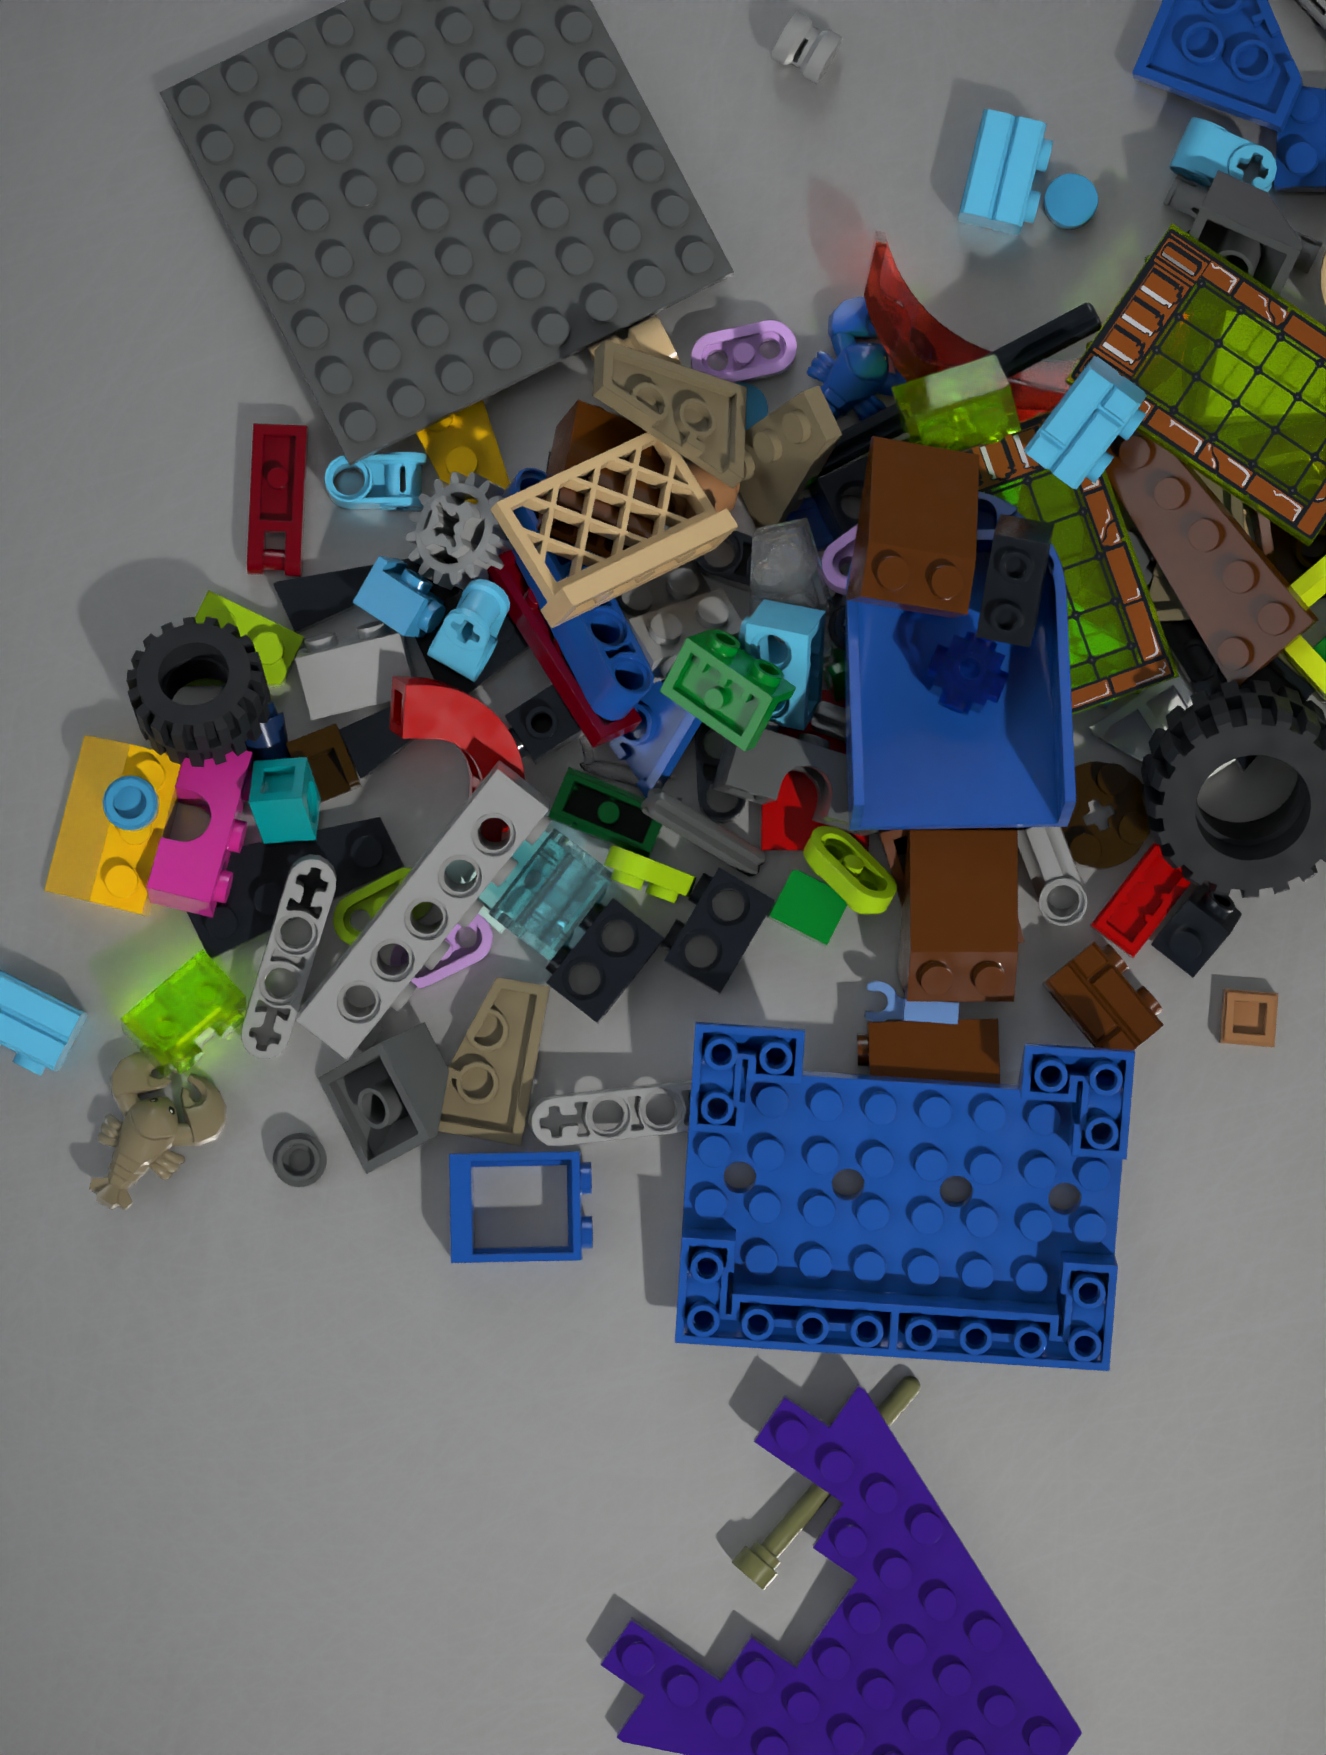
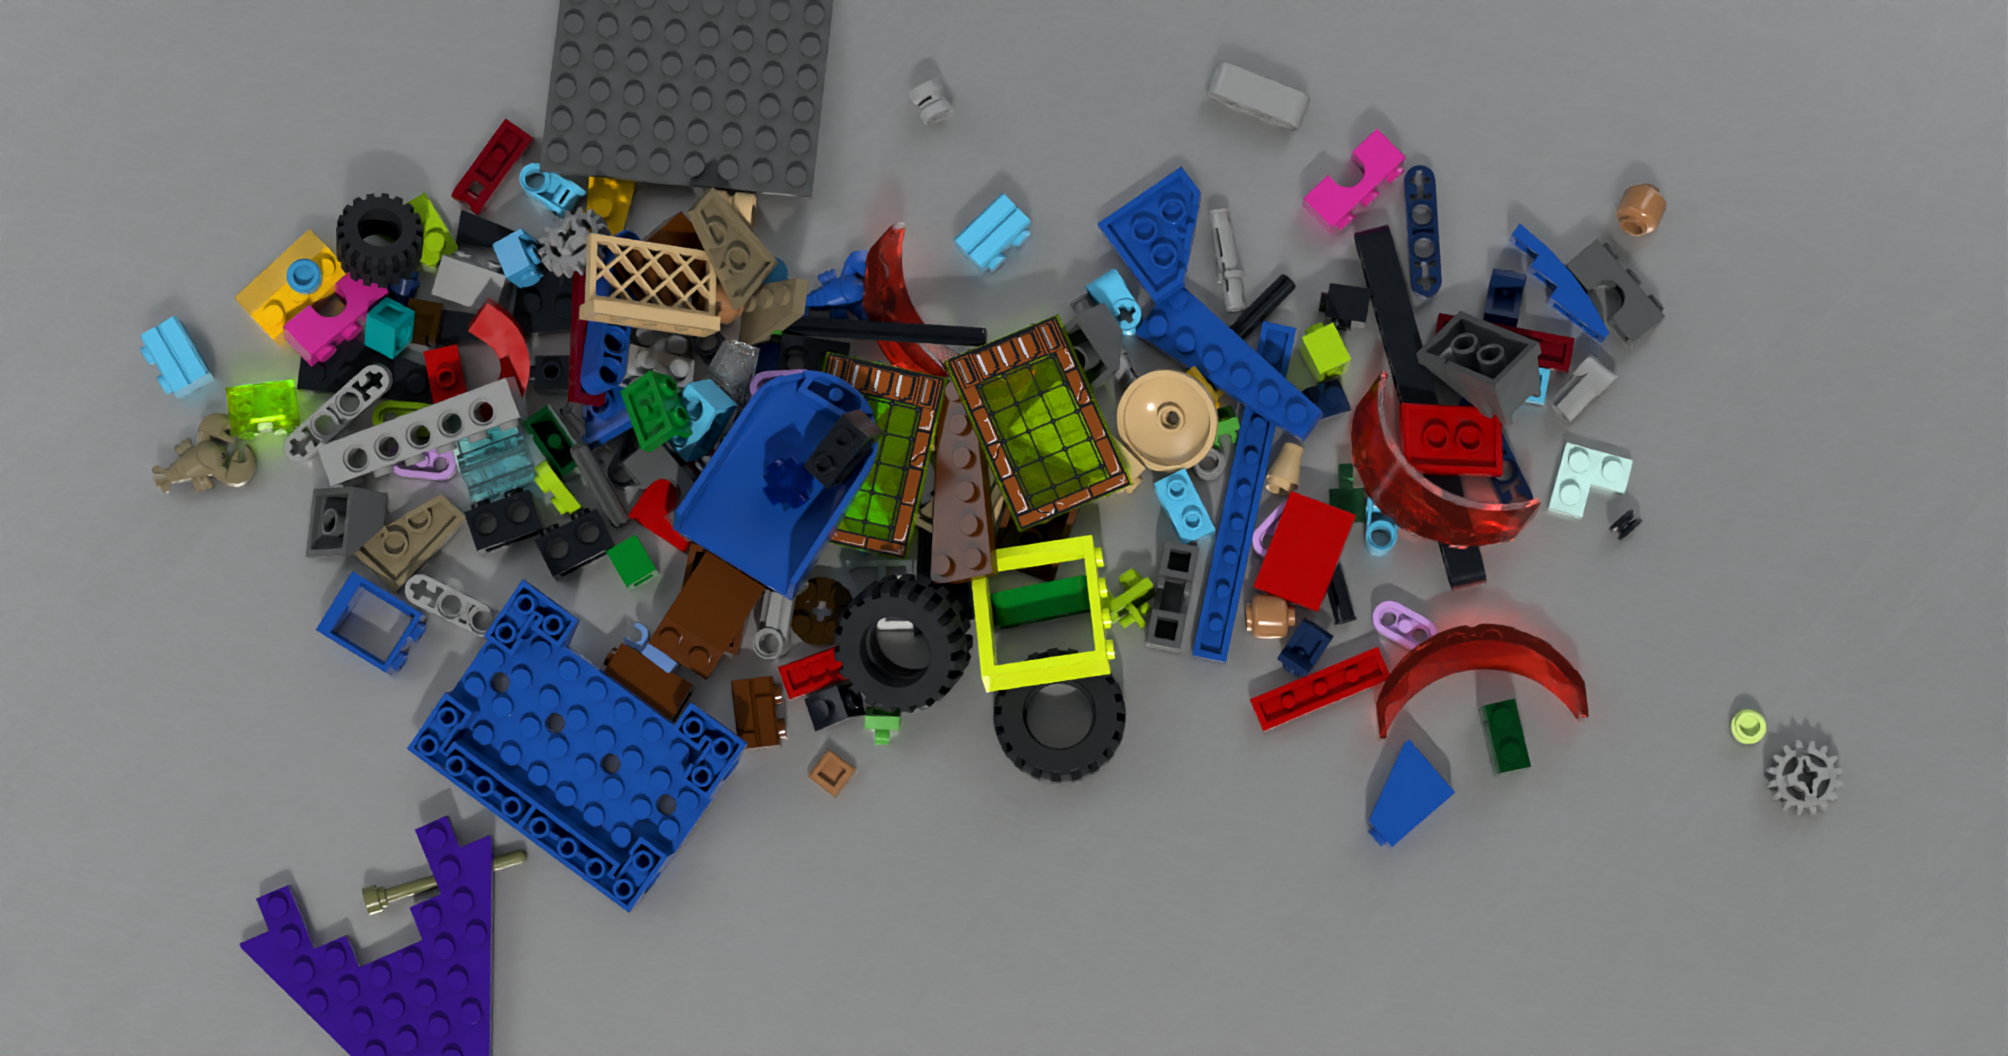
camera: 35 degrees right, 5 degrees down
dark grey plate [273,1133,327,1187] -> none
medium azure piece [427,579,510,682] -> none
lavender plate [691,320,797,383] -> none
lime plate [803,826,897,914] -> none
reddish brown slope [846,436,980,618] -> none
clear neon green brick [891,354,1021,451] -> none
medium azure brick [1024,356,1147,489] -> none
dark azure tile [1043,173,1098,230] -> none
none -> red plate [423,344,467,416]
none -> bright green tile [864,707,901,745]

